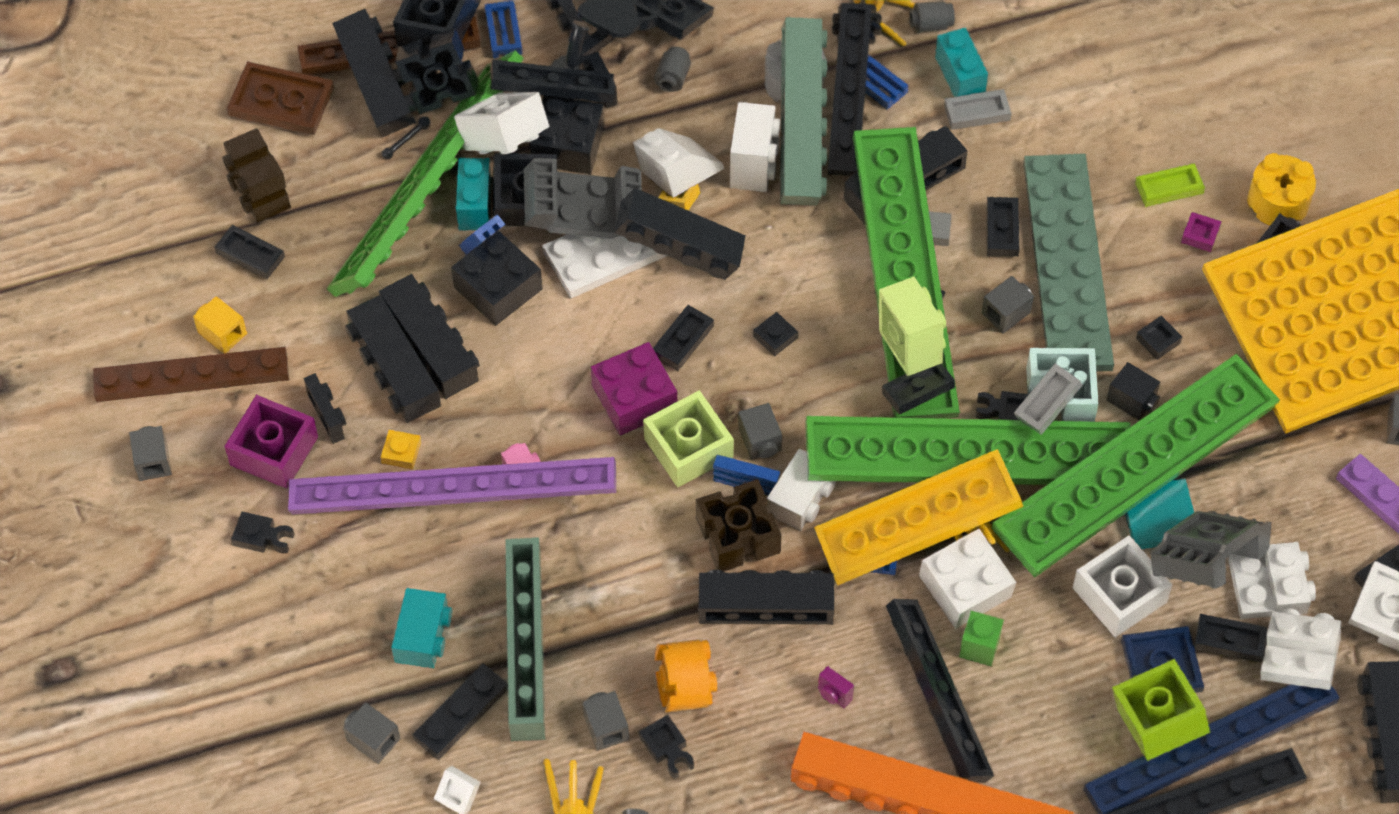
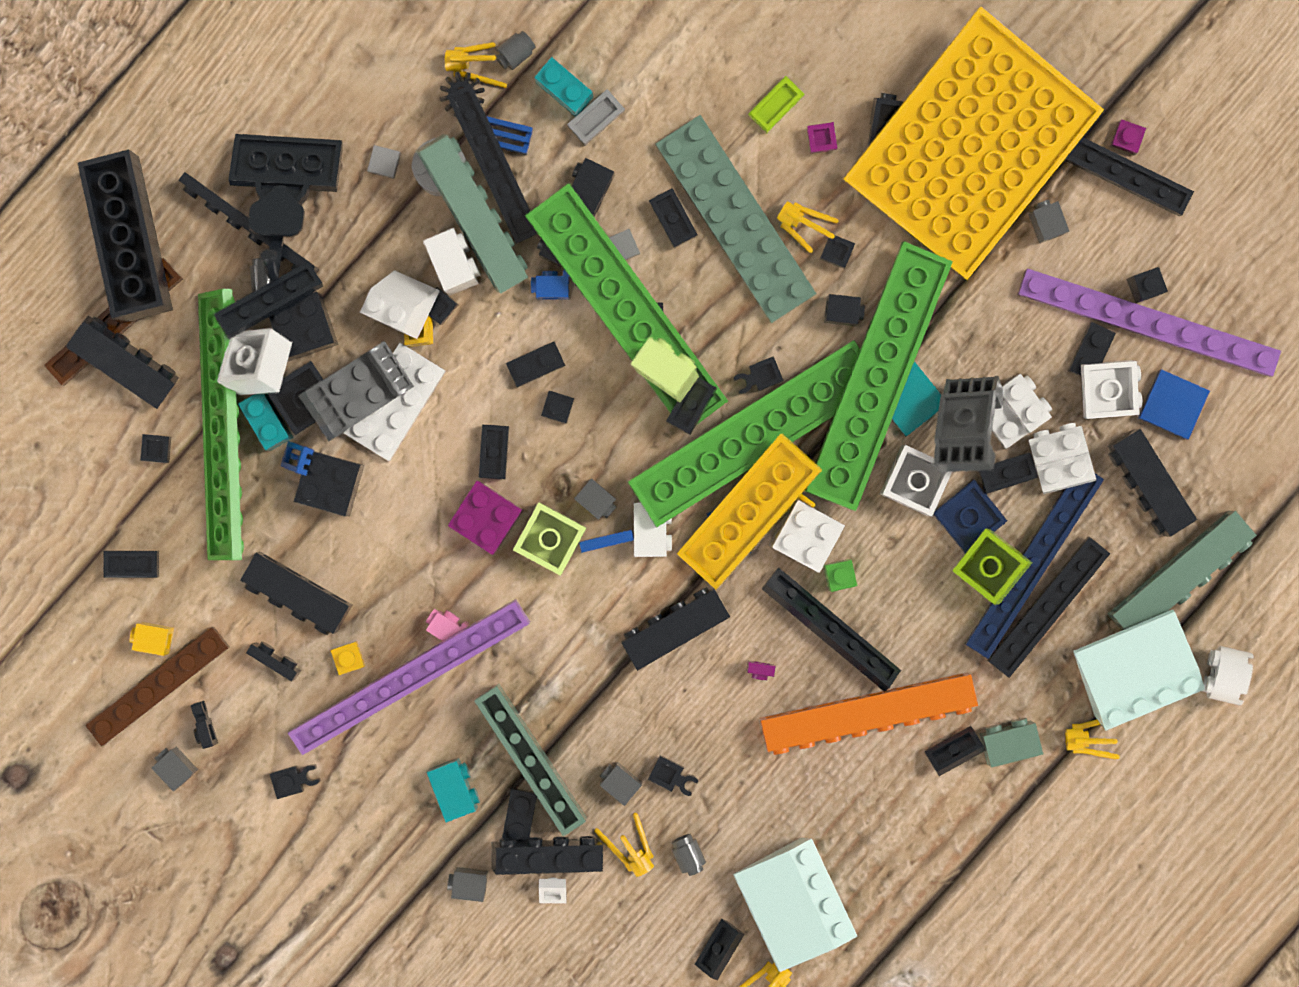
camera: 30 degrees left, 30 degrees up
dark brown brick [222,128,291,223] -> none
magenta brick [224,394,318,489] -> none
reddish brown plate [227,61,334,135] -> none
black brick [379,273,480,399] -> none
black hinge [381,116,431,160] -> none
black brick [395,27,479,115] -> none
blue tile [484,0,523,59] -> none
black brick [614,188,746,280] -> none
dark grey brick [654,47,691,92] -> none
light orange brick [655,639,717,713] -> none
dark brown brick [696,479,782,571] -> none
dark grey brick [982,276,1034,334] -> none
light grey tile [1014,363,1083,435] -> none
light aqua brick [1026,348,1098,422] -> none
yellow brick [1247,153,1316,226] -> none
none -> black plate [140,434,172,463]
none -> black plate [191,701,218,749]
none -> light grey tile [367,145,401,179]
none -> black plate [429,287,459,325]
none -> black brick [491,836,603,875]
none -> black plate [506,341,566,388]
none -> blue brick [531,270,569,300]
none -> yellow plant [777,201,839,253]

